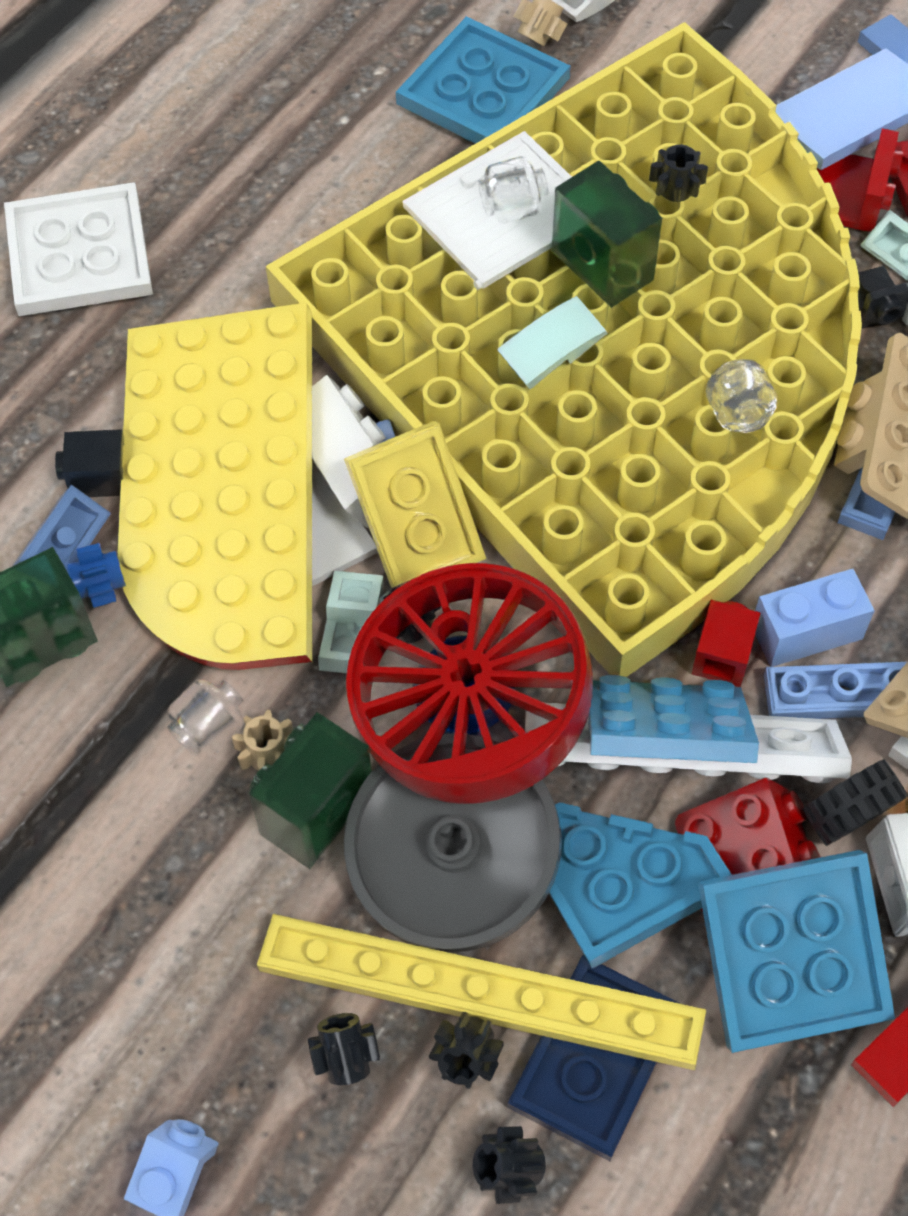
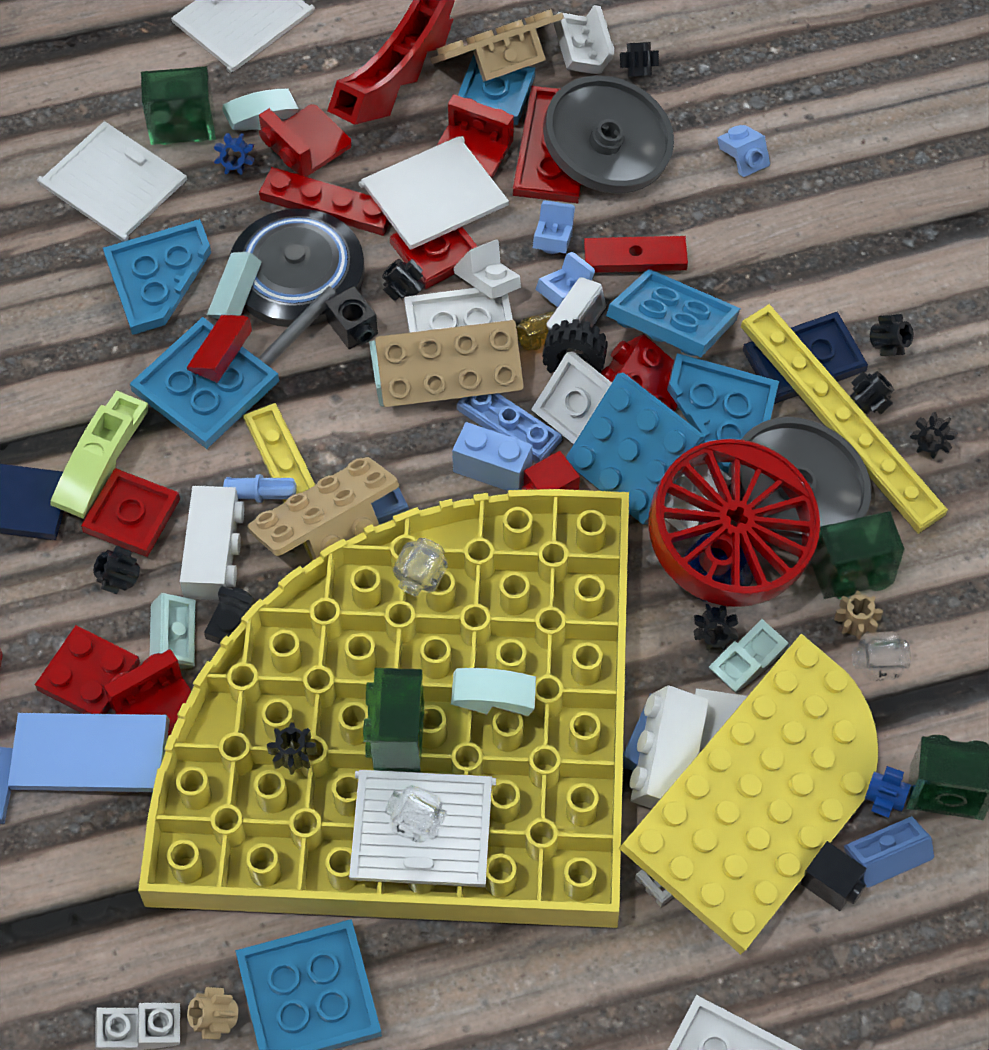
camera: 140 degrees left, 0 degrees up
light yellow tile [344,421,487,588] -> none

